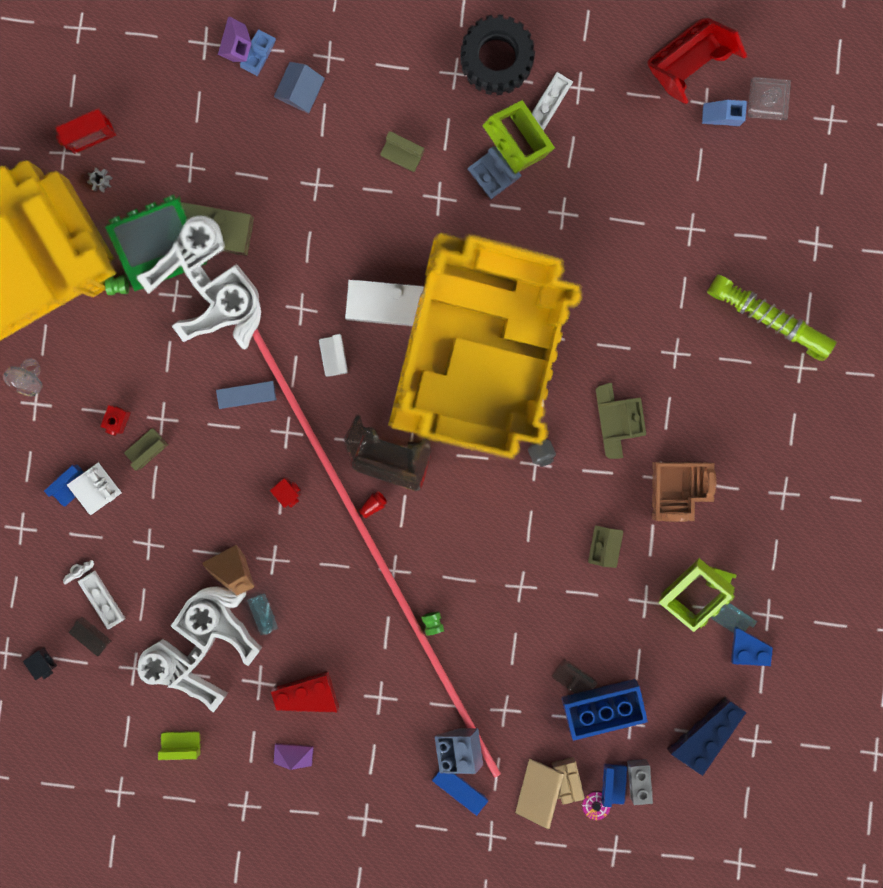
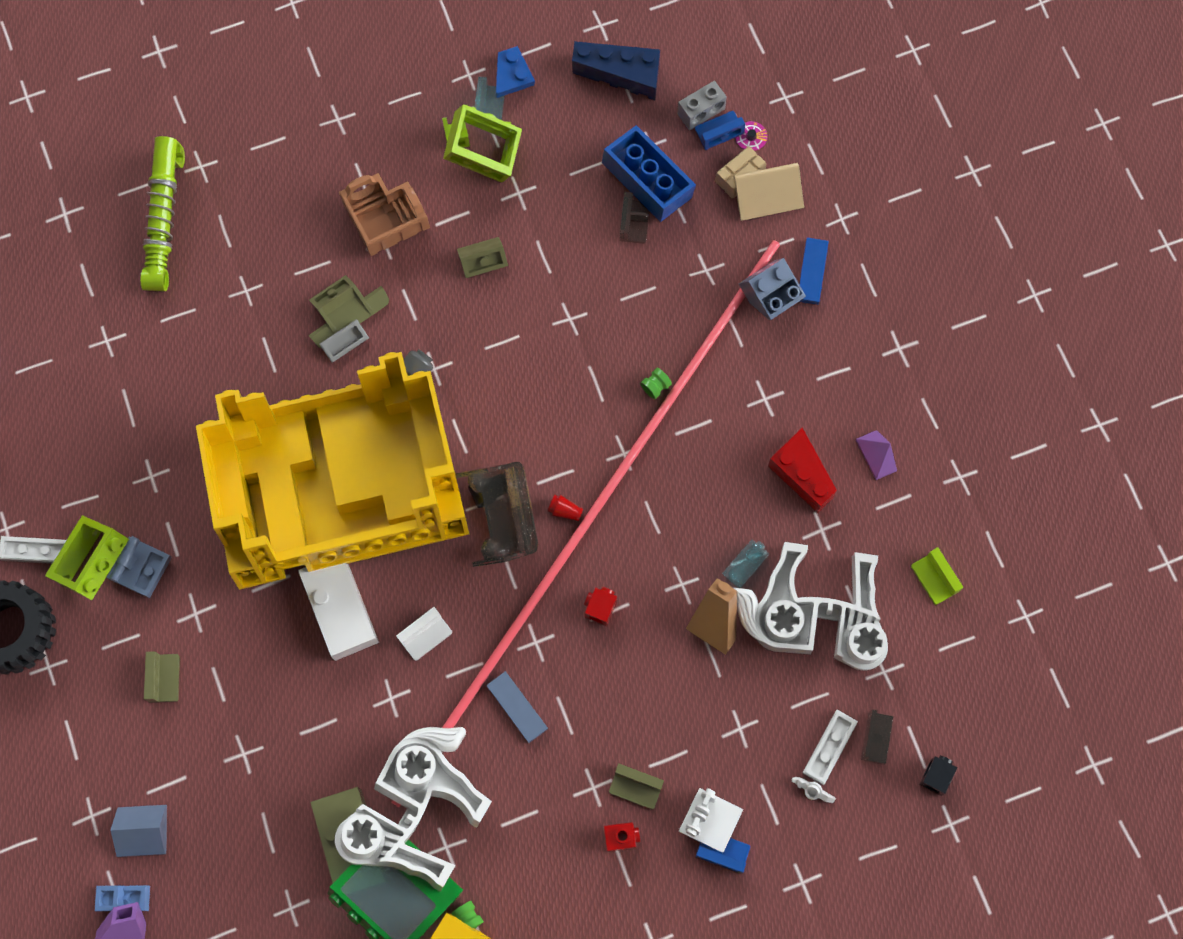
camera: 115 degrees left, 15 degrees down
none -> light grey tile [319,319,369,363]

